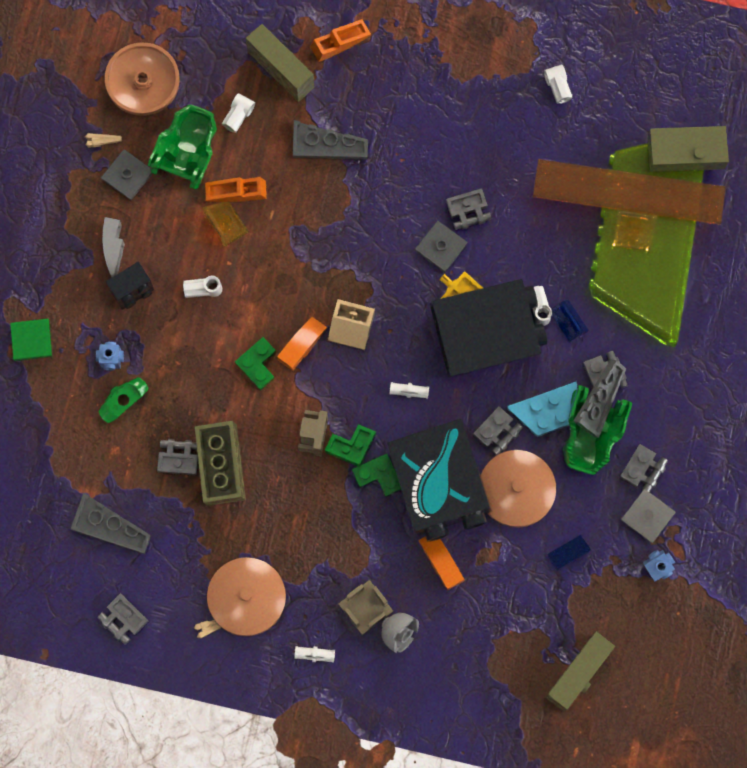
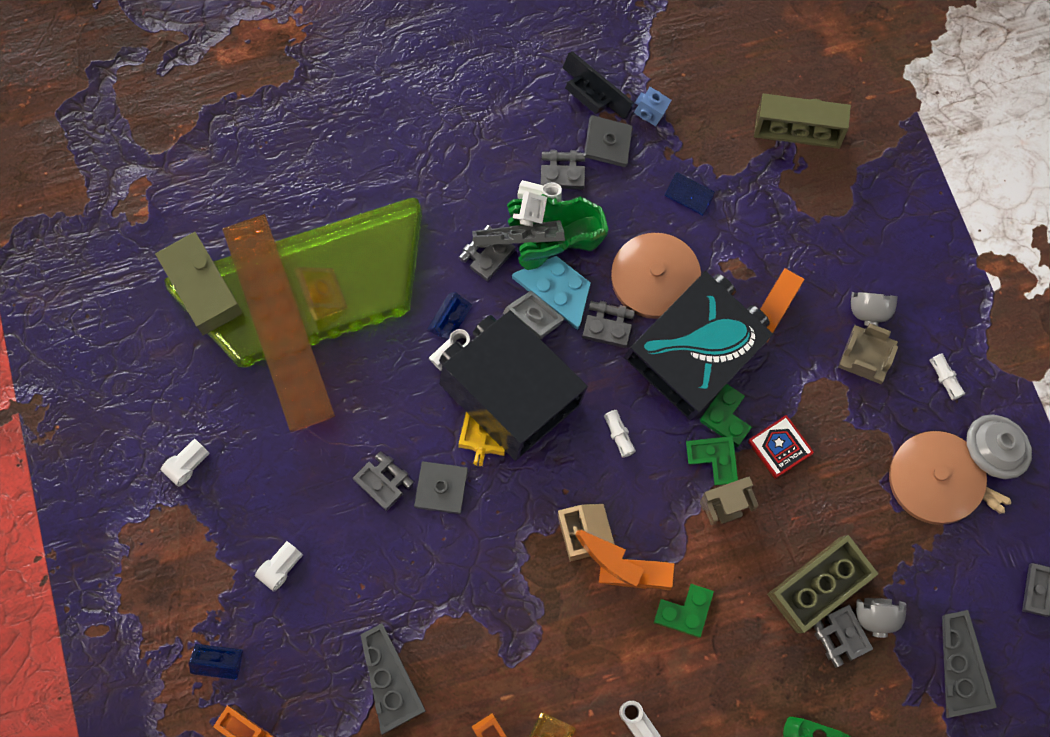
camera: 115 degrees left, 5 degrees down
none -> clear blue slope [188,644,243,680]
none -> white piece [255,541,303,591]
none -> light grey plate [503,291,565,339]
none -> white bracket [513,192,547,227]
none -> white piece [518,180,562,202]
none -> black bracket [563,51,634,119]
none -> orange slope [575,530,644,587]
none -> tile [748,415,814,479]
none -> light grey cylinder [856,598,906,638]
none -> light grey piece [967,415,1032,479]

